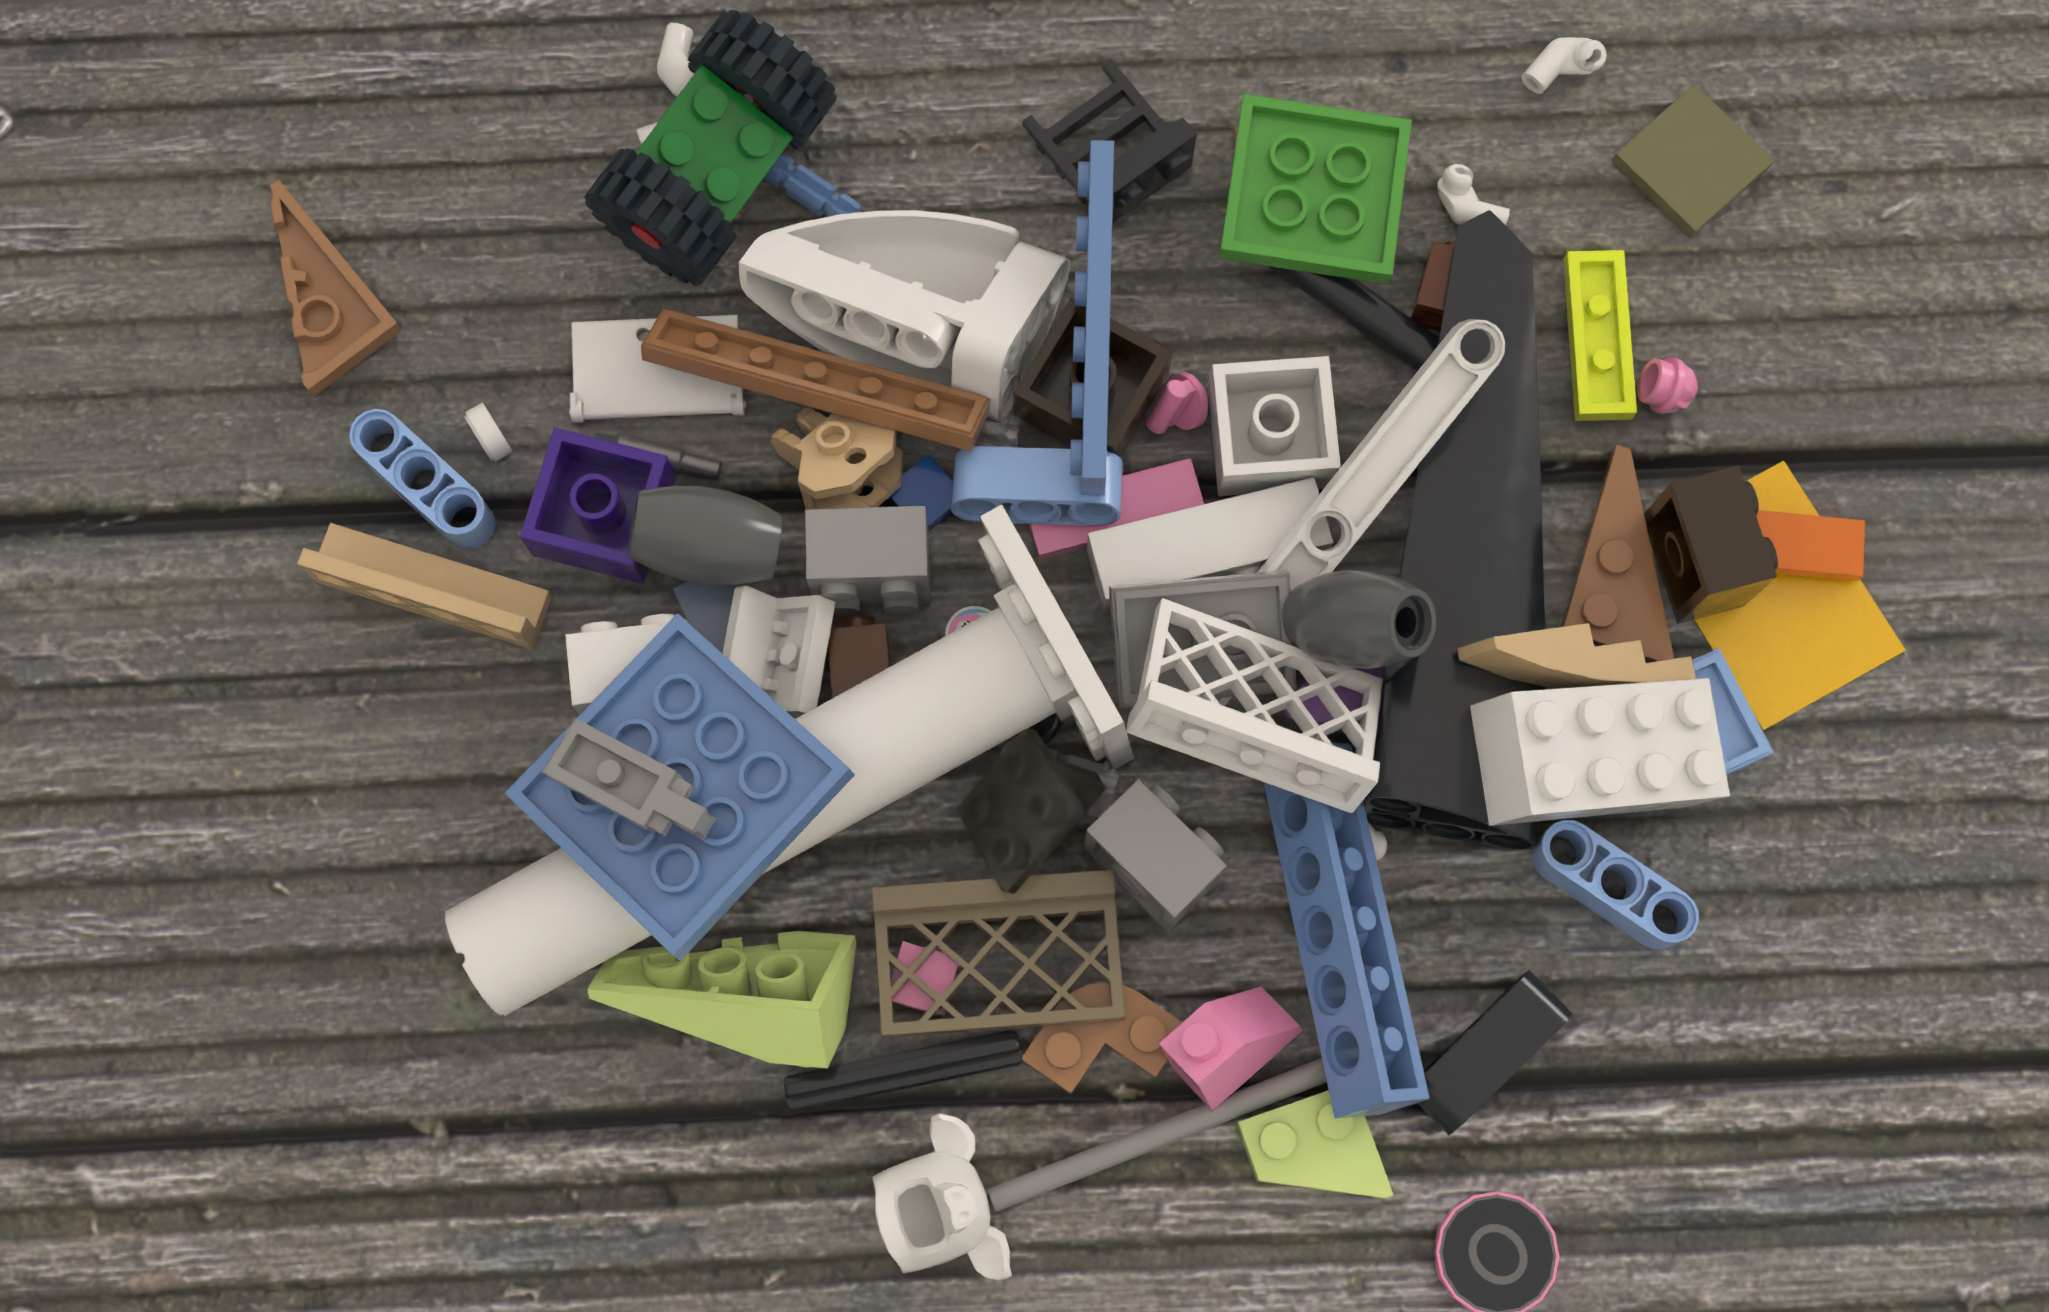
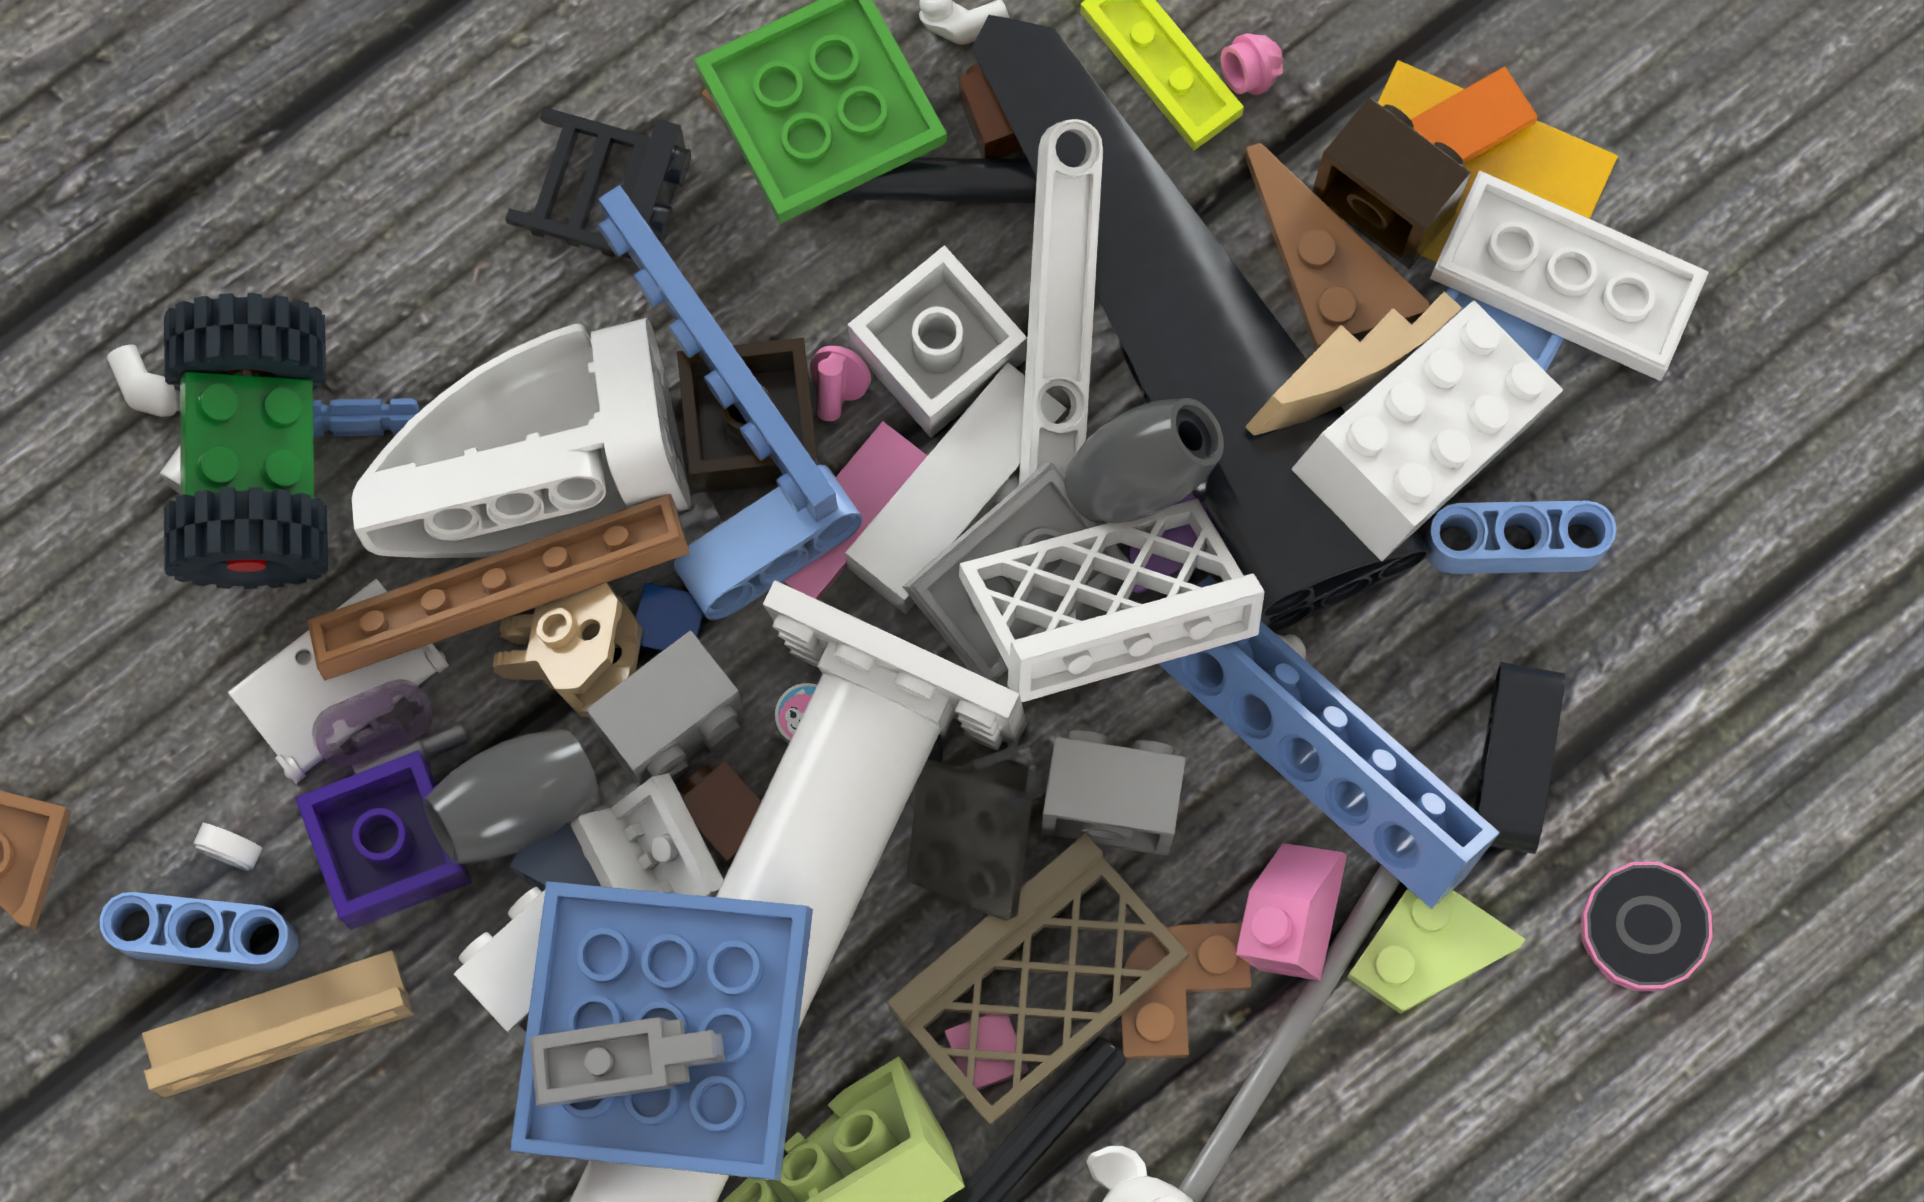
camera: 35 degrees left, 0 degrees up
none -> clear purple beam [312,679,434,767]
none -> white tile [1430,170,1709,381]

